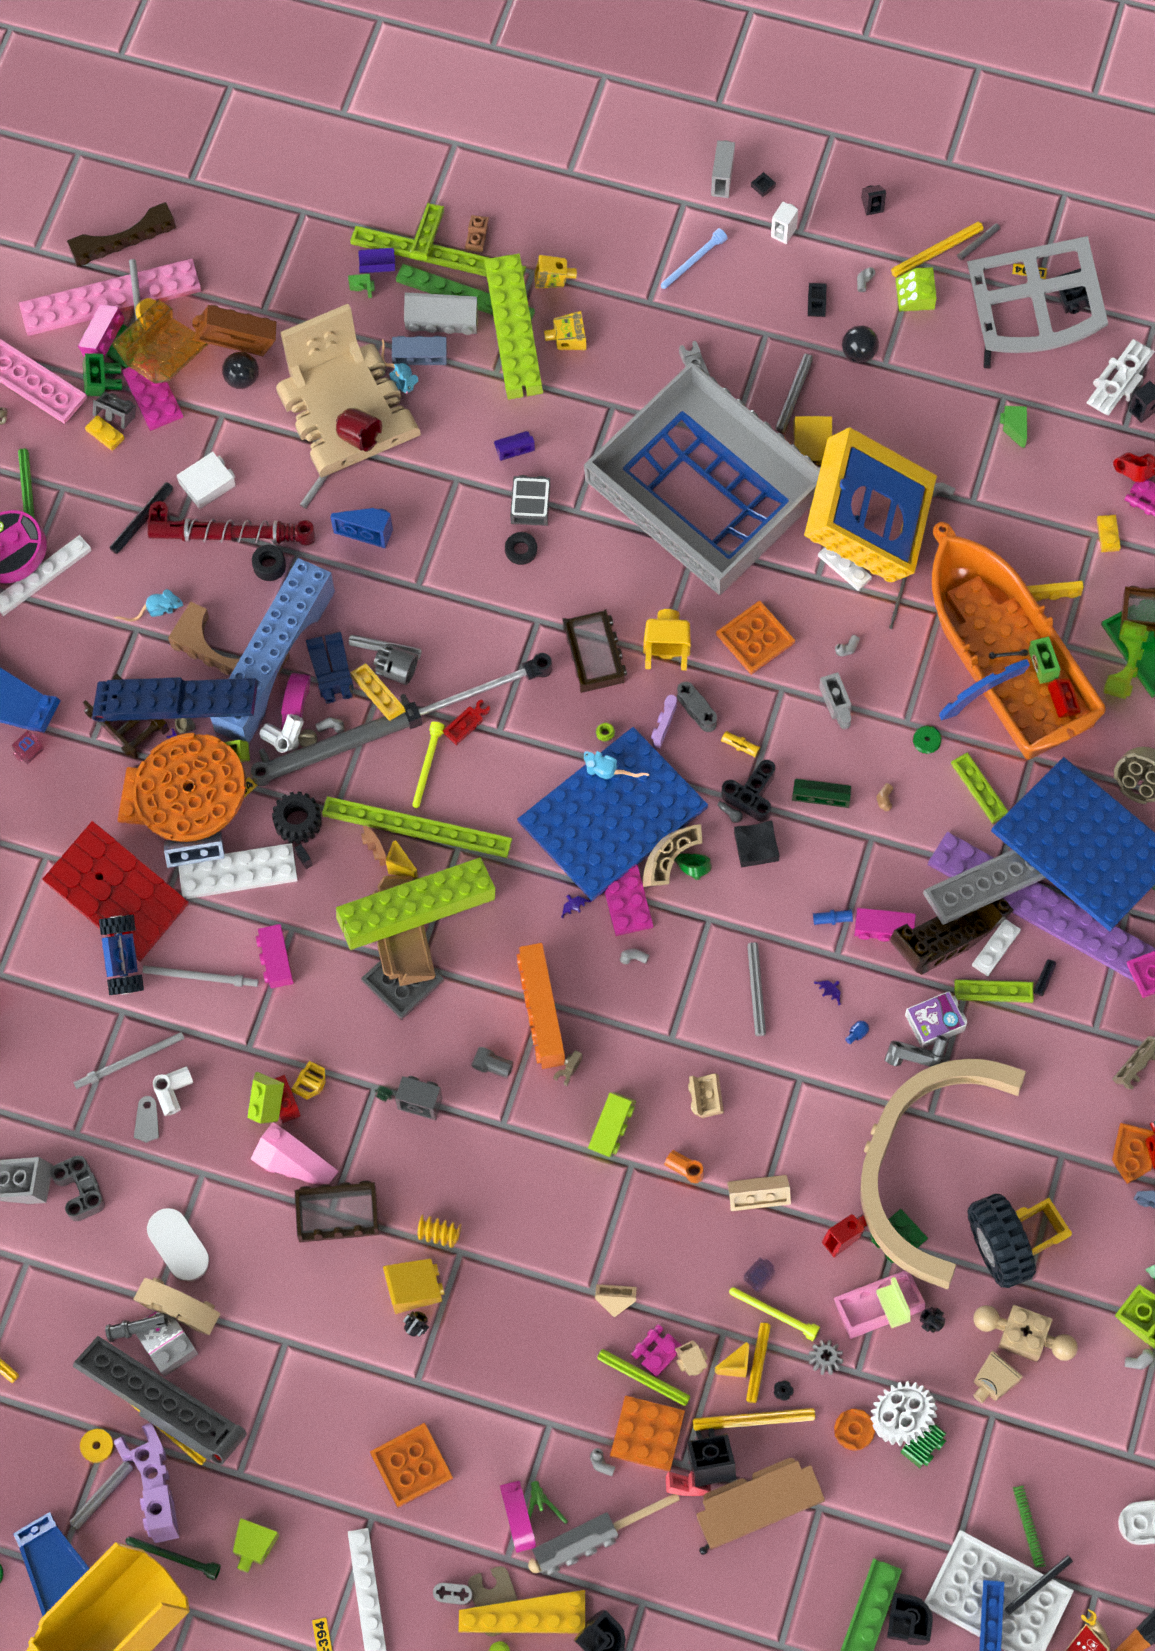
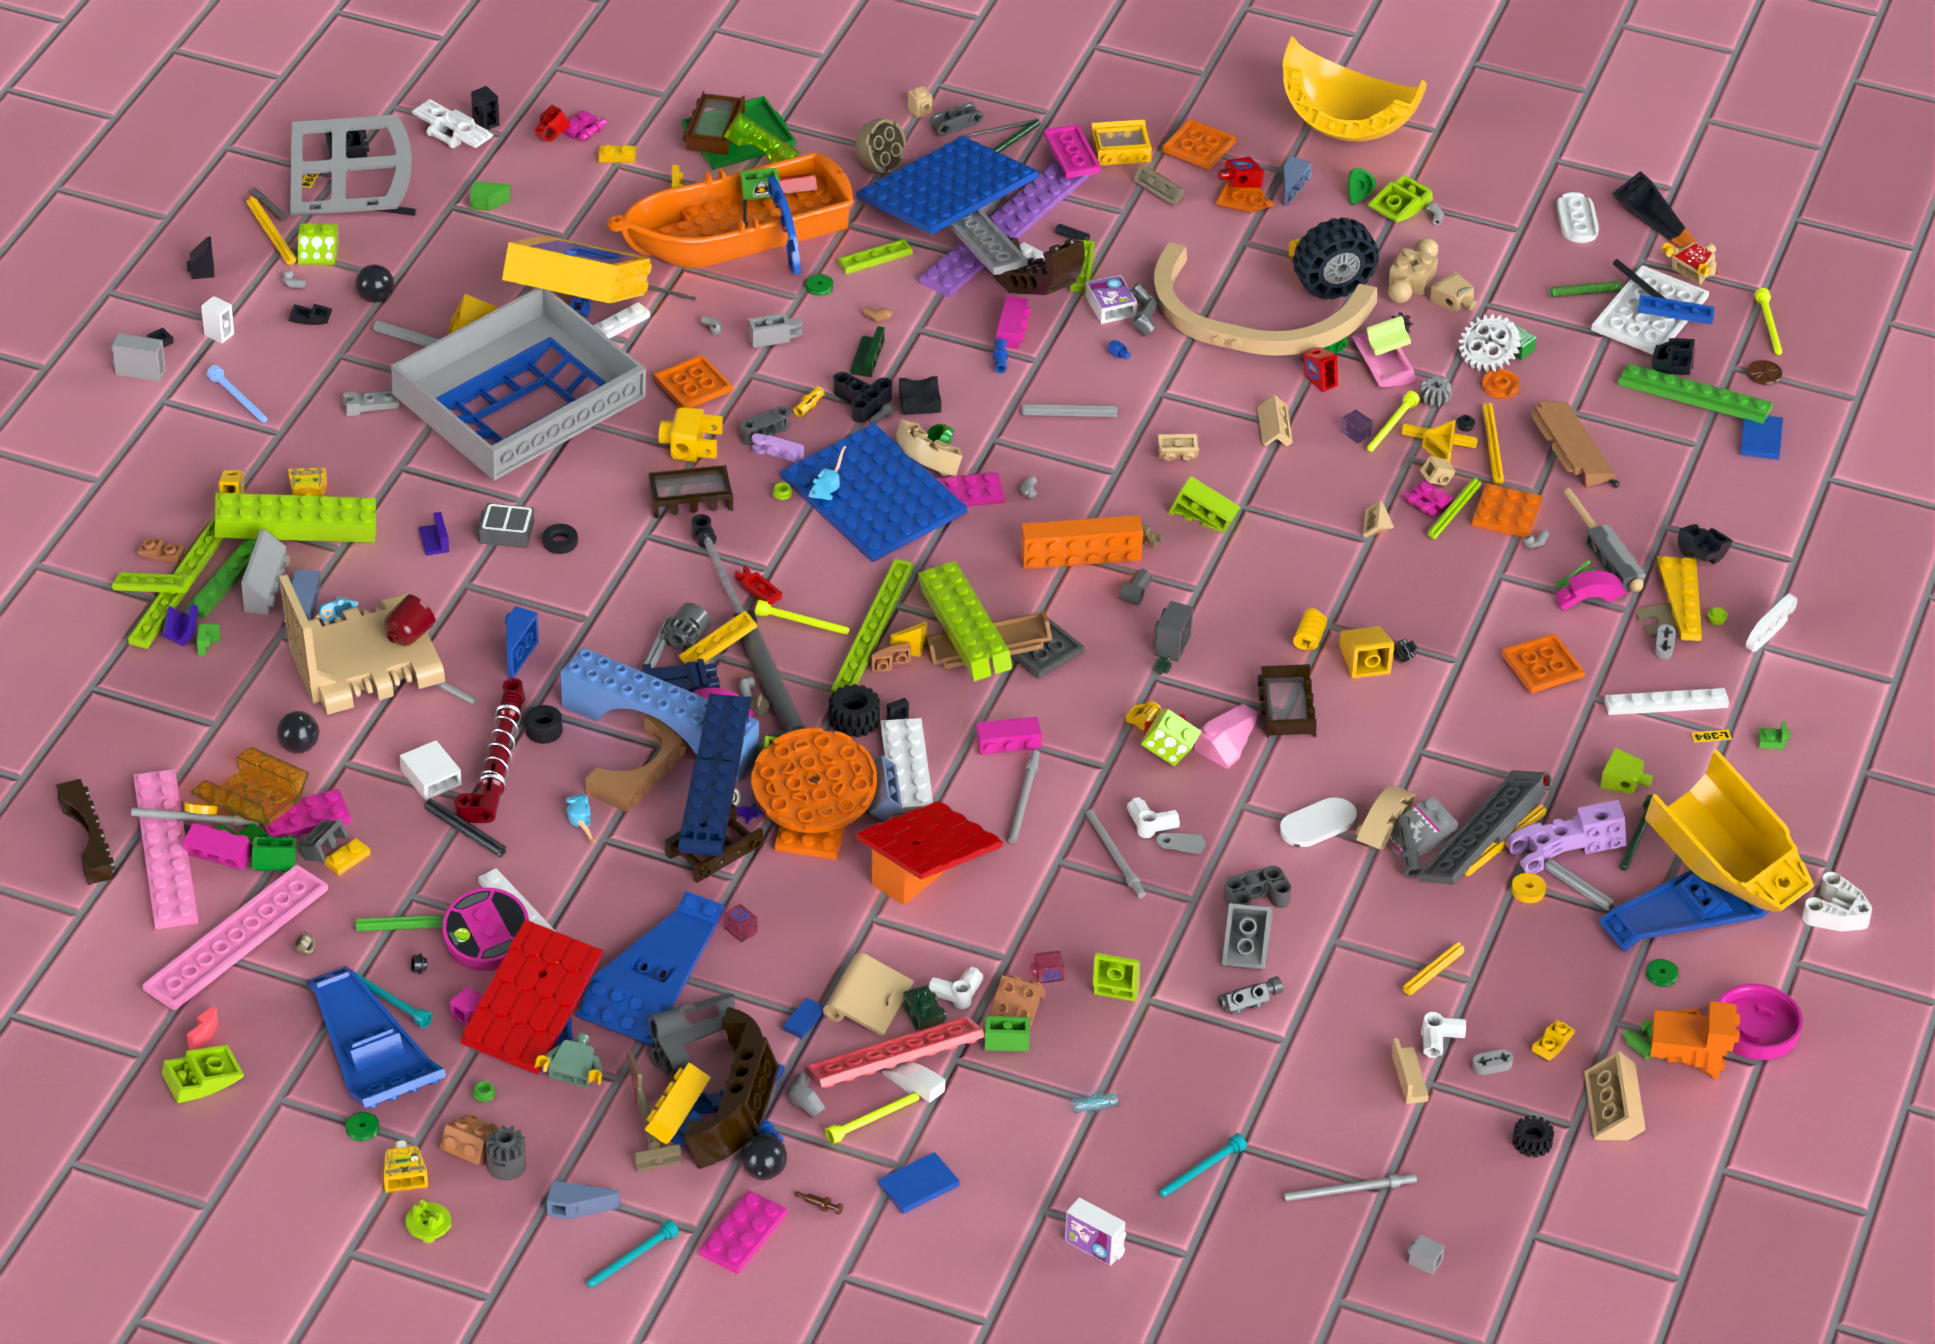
camera: 90 degrees left, 25 degrees down
plate [99,915,144,995] -> none
dark orange piece [192,305,277,357] -> none
white piece [259,714,304,753] -> none
dark purple piece [561,895,591,918] -> none
orange piece [664,1150,704,1183] -> none
coral slope [665,1471,711,1496] -> none
black hinge [687,1428,736,1487] -> none
dark purple piece [814,980,841,1005] -> none

